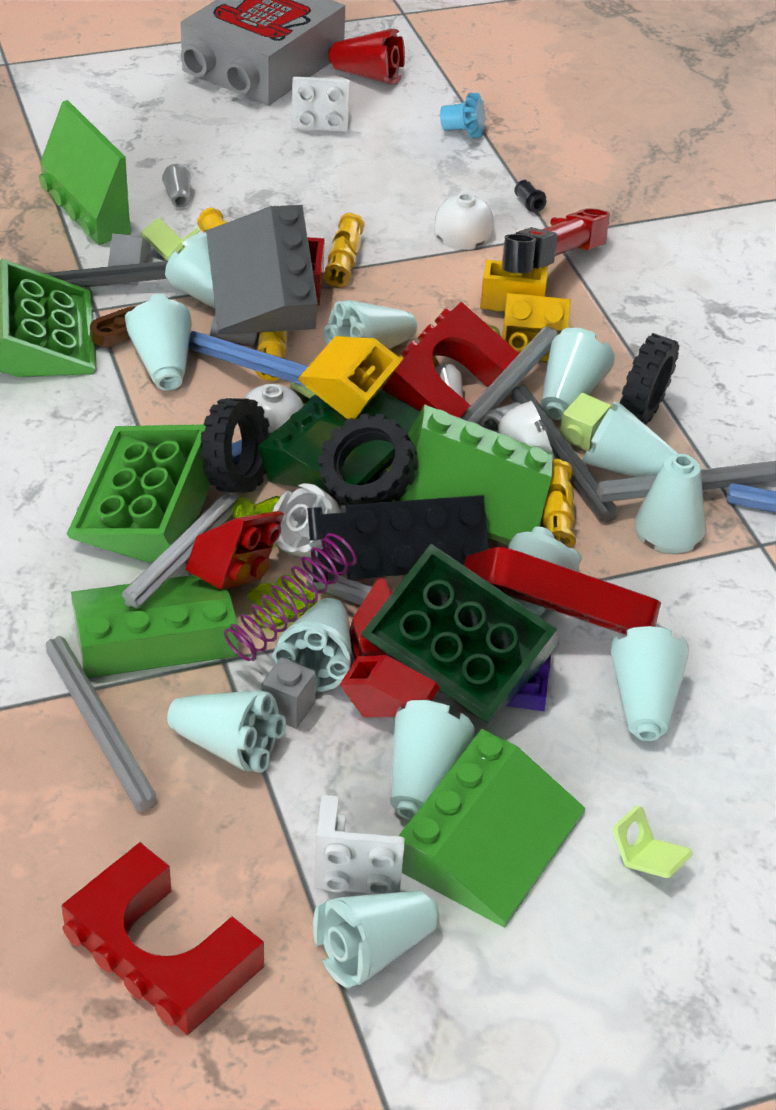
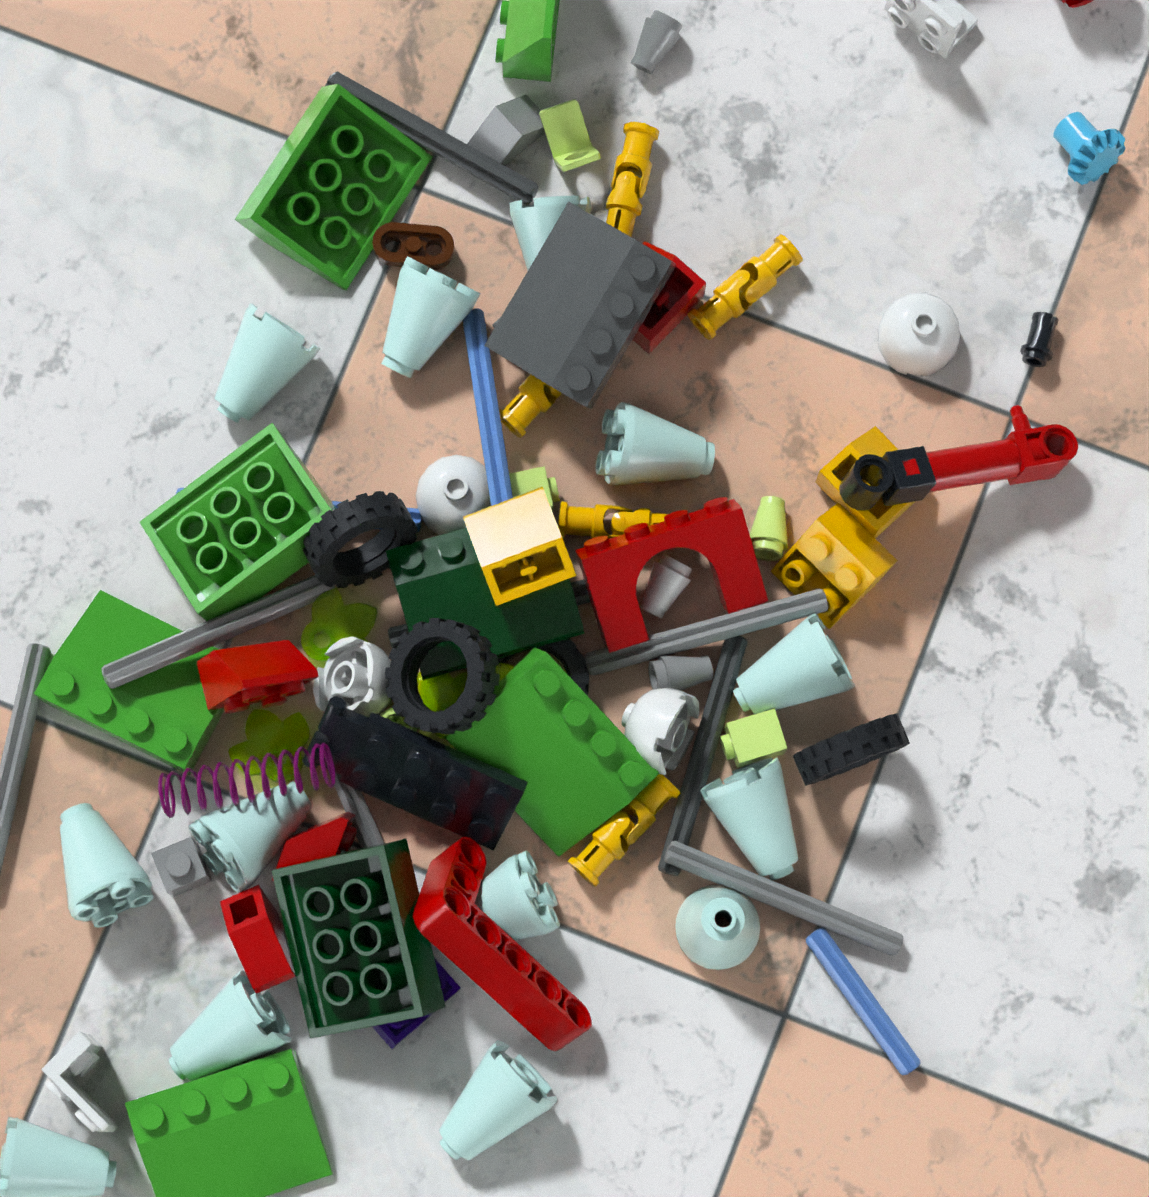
camera: 40 degrees right, 35 degrees up
none -> light aqua cone [215,303,320,423]

